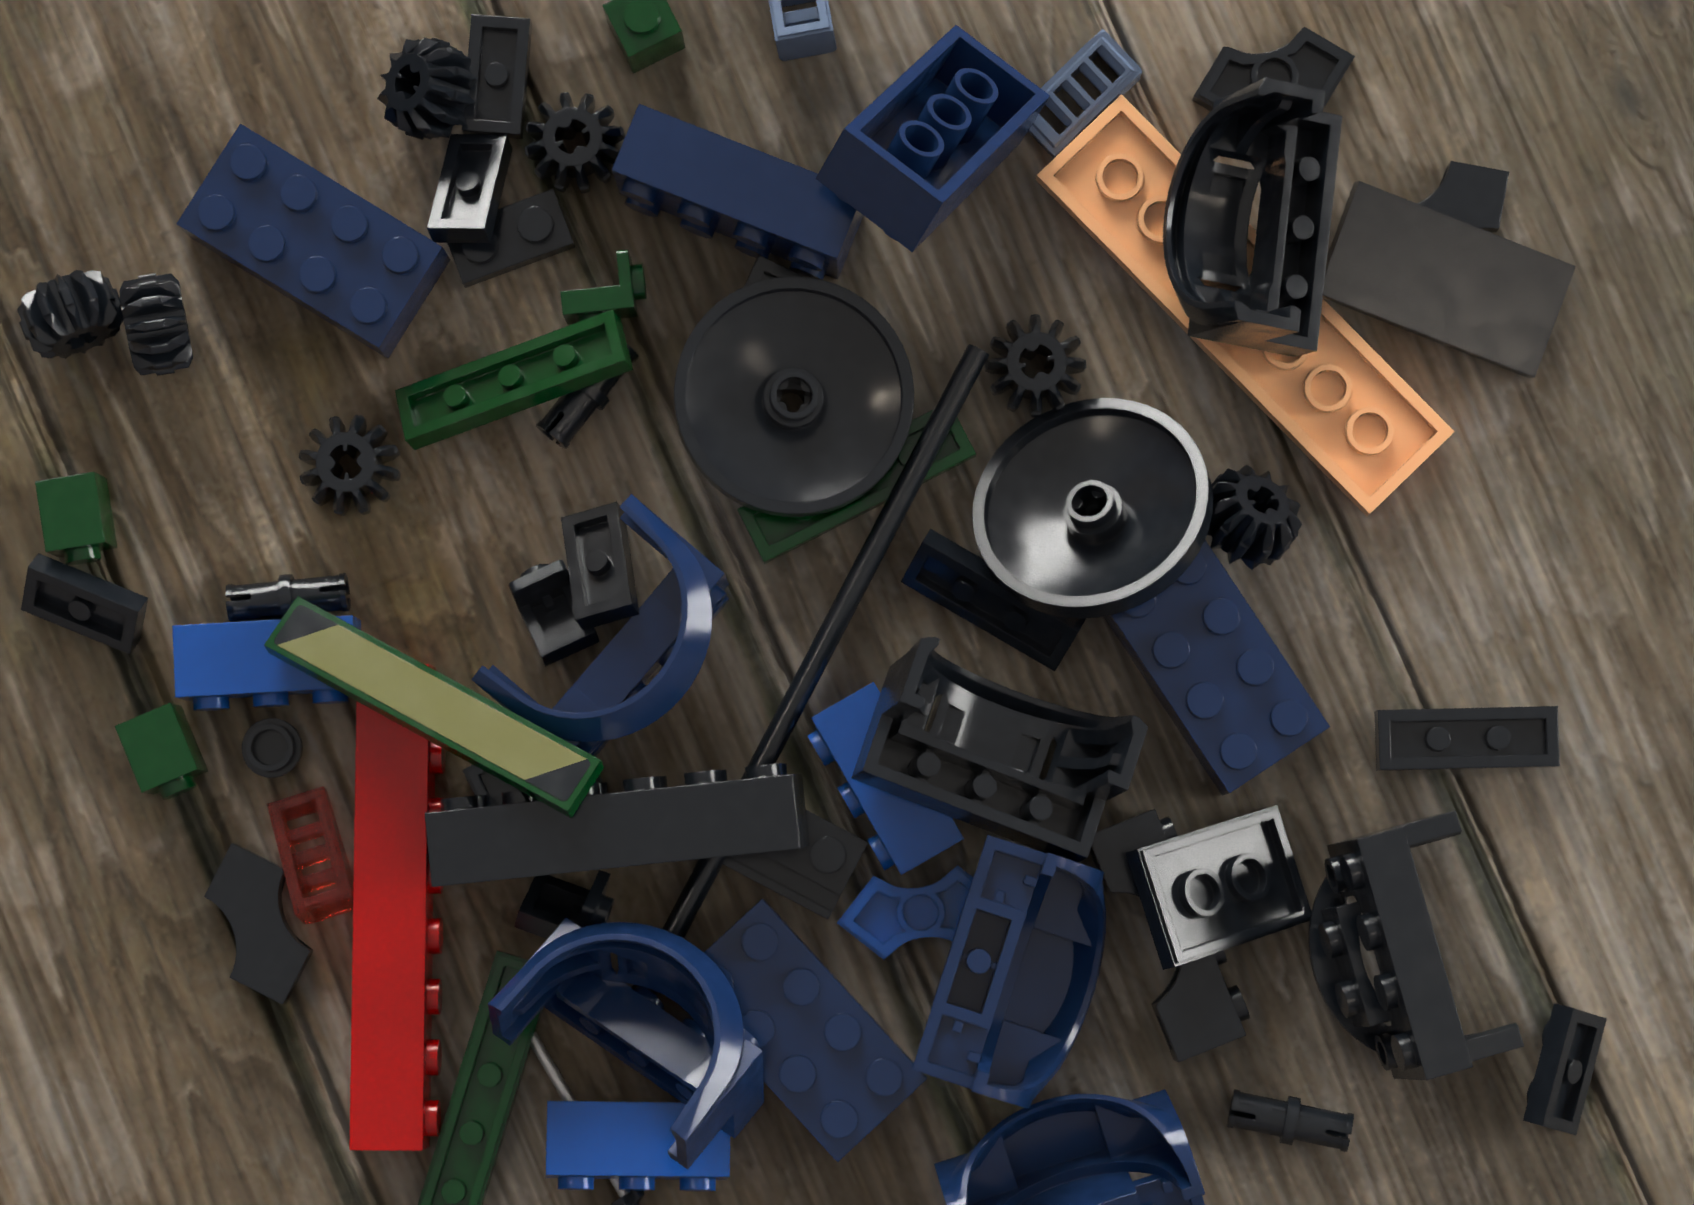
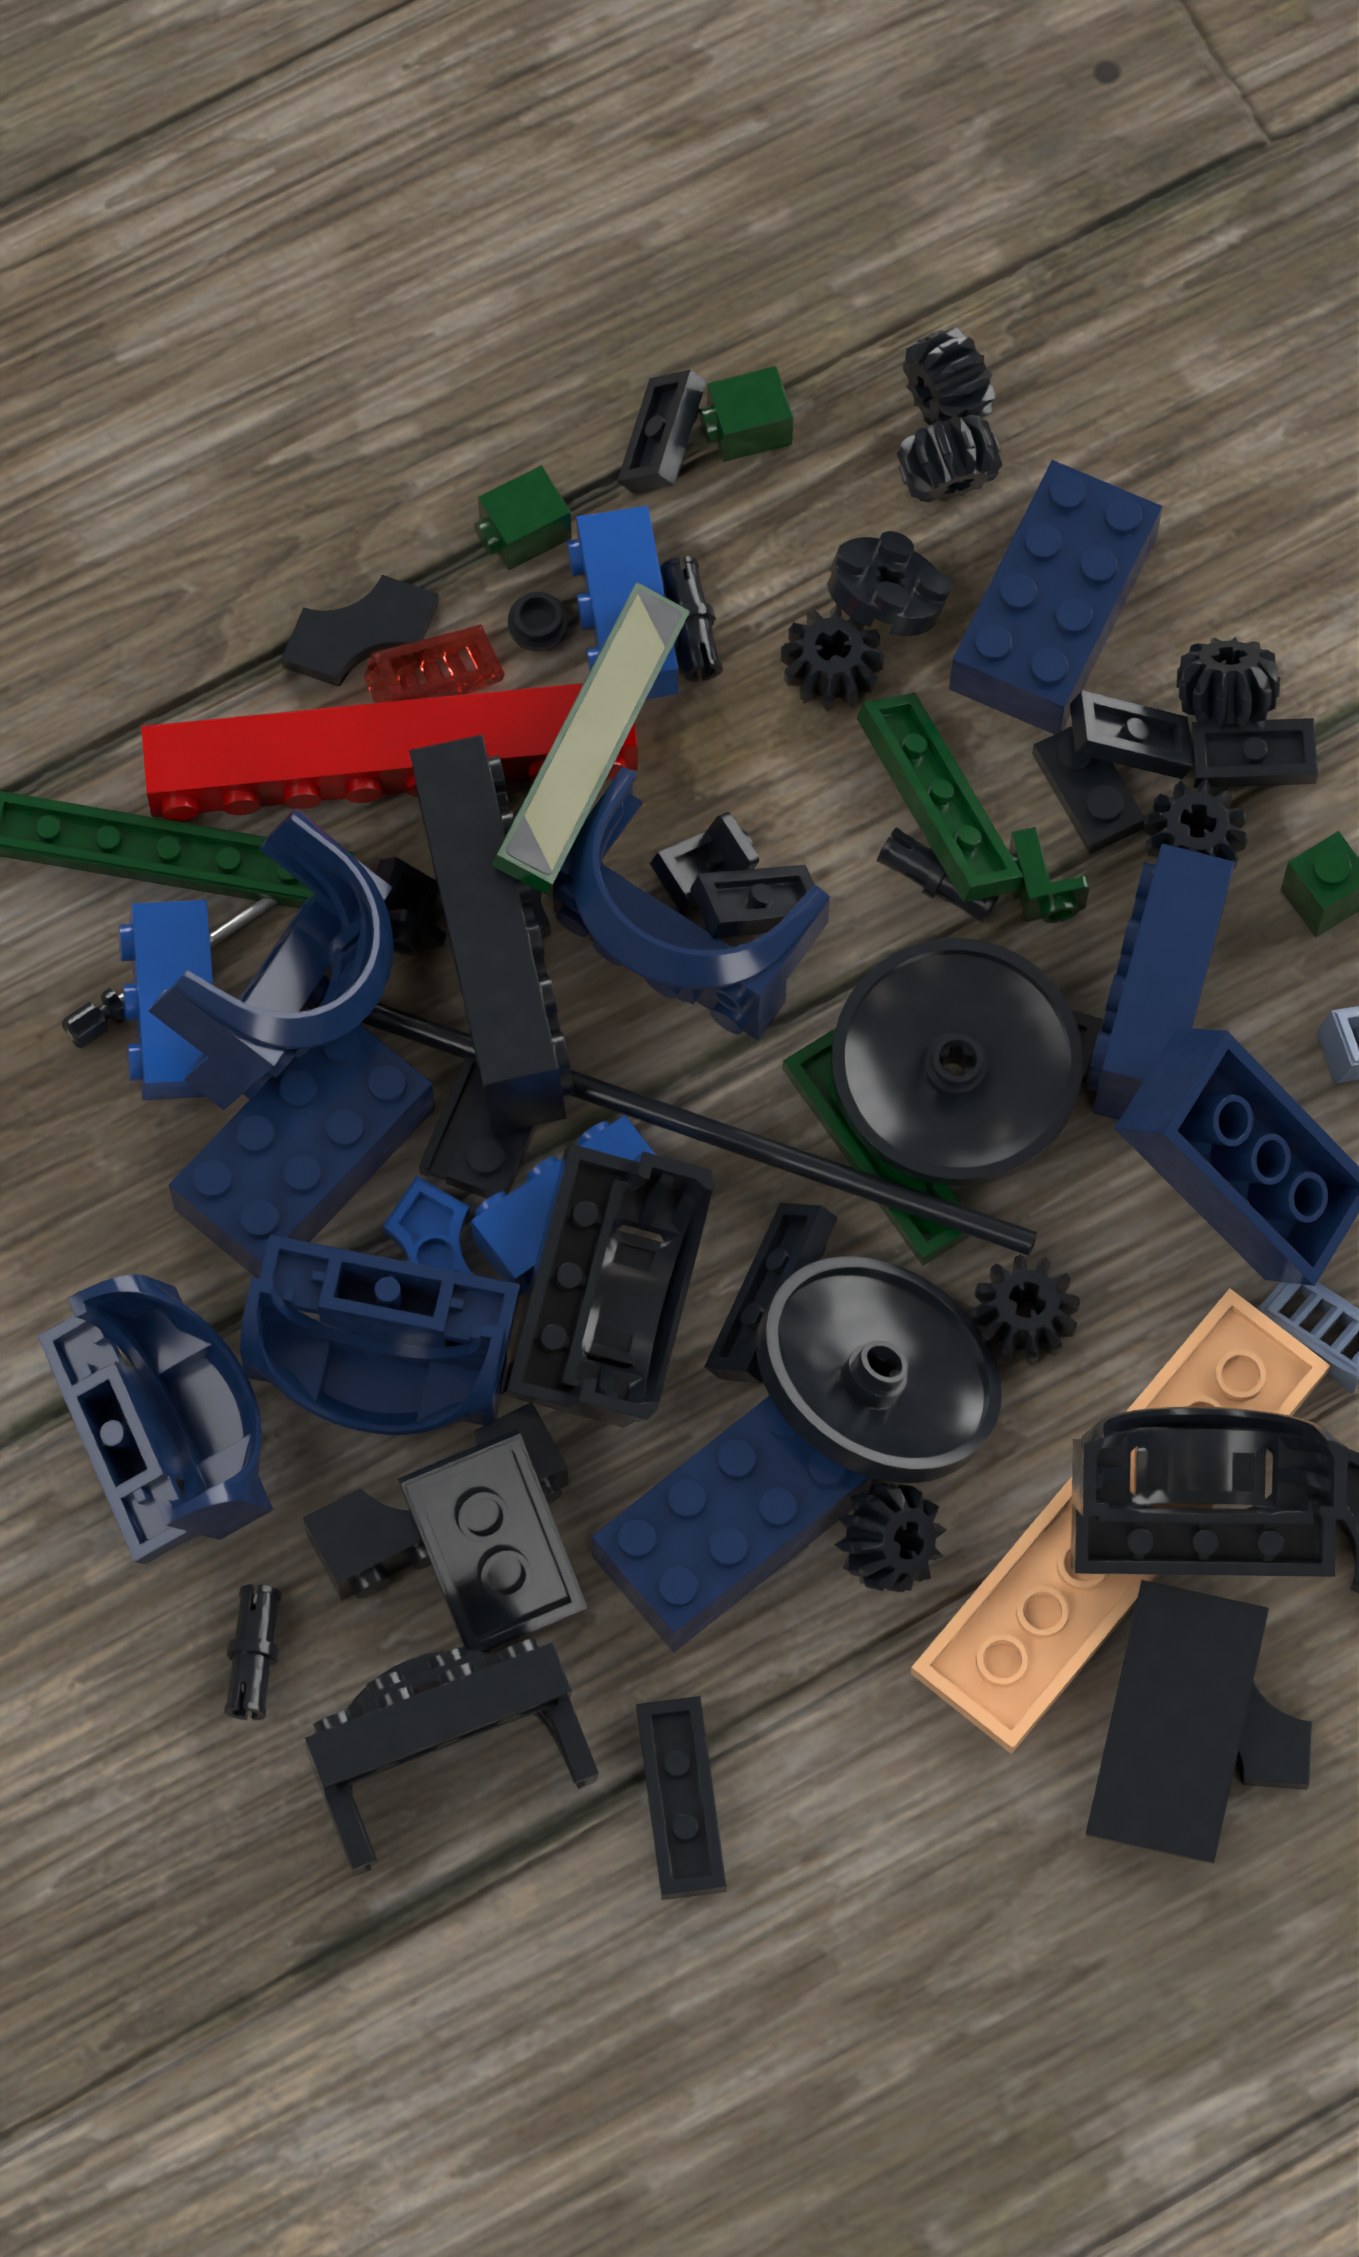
camera: 80 degrees right, 15 degrees down
black plate [1523,1003,1607,1135] -> none
none -> black plate [827,531,952,636]

